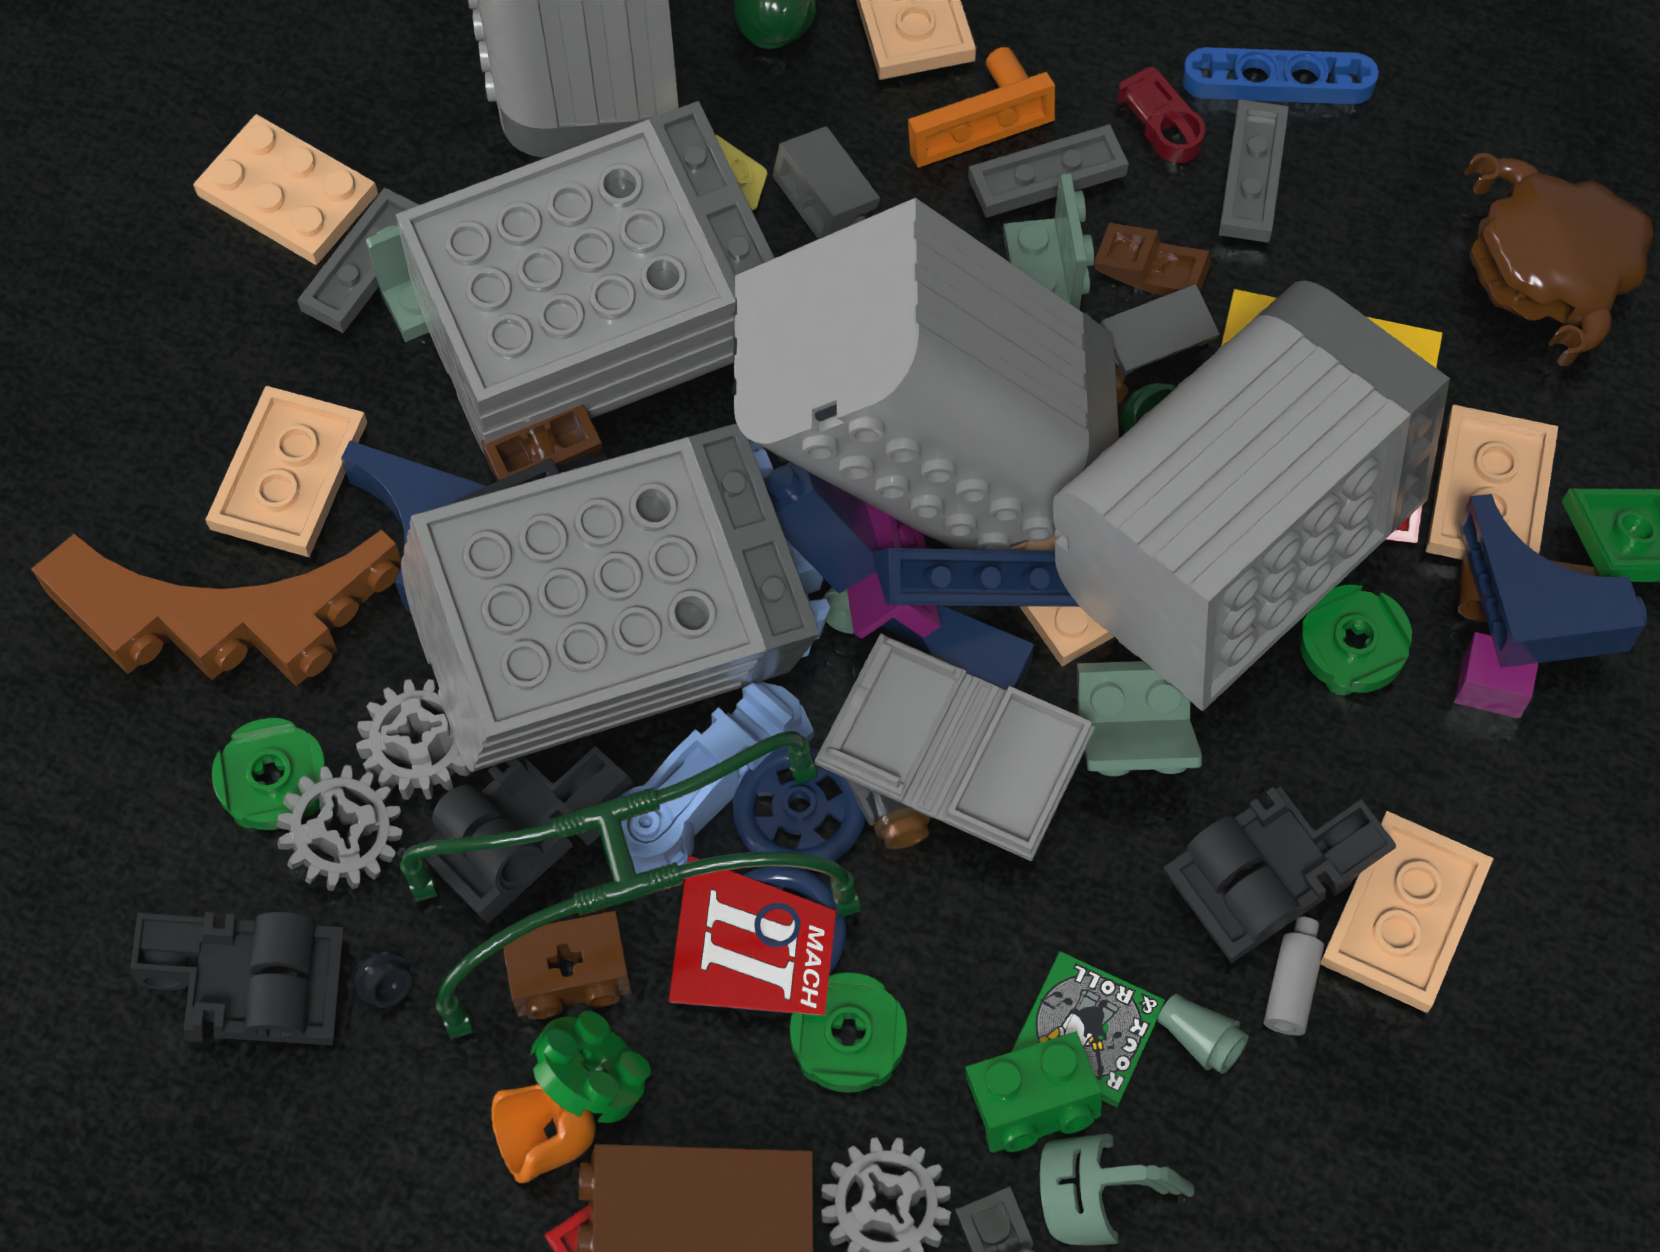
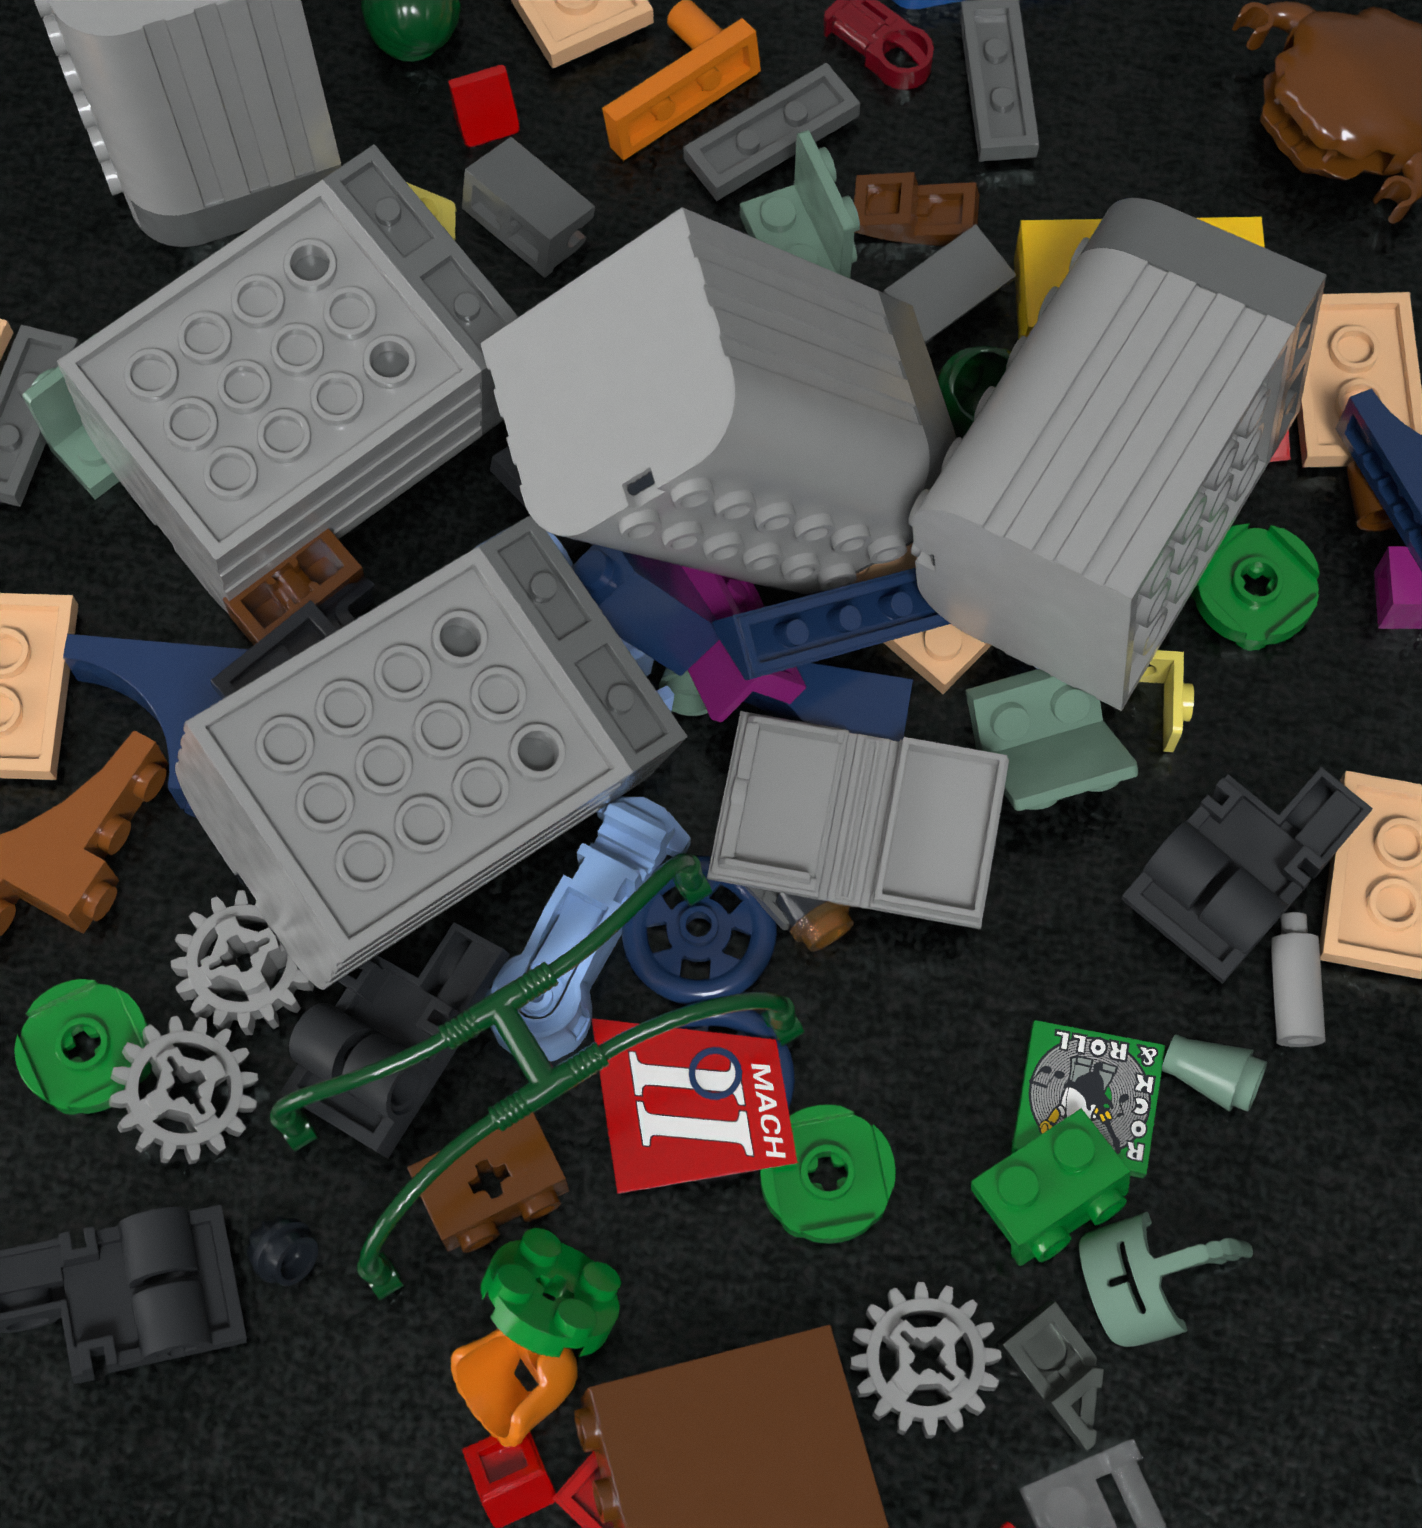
camera: 15 degrees left, 5 degrees up
none -> red slope [448,65,520,147]
none -> red slope [462,1431,556,1528]
none -> light yellow bracket [1139,650,1194,752]

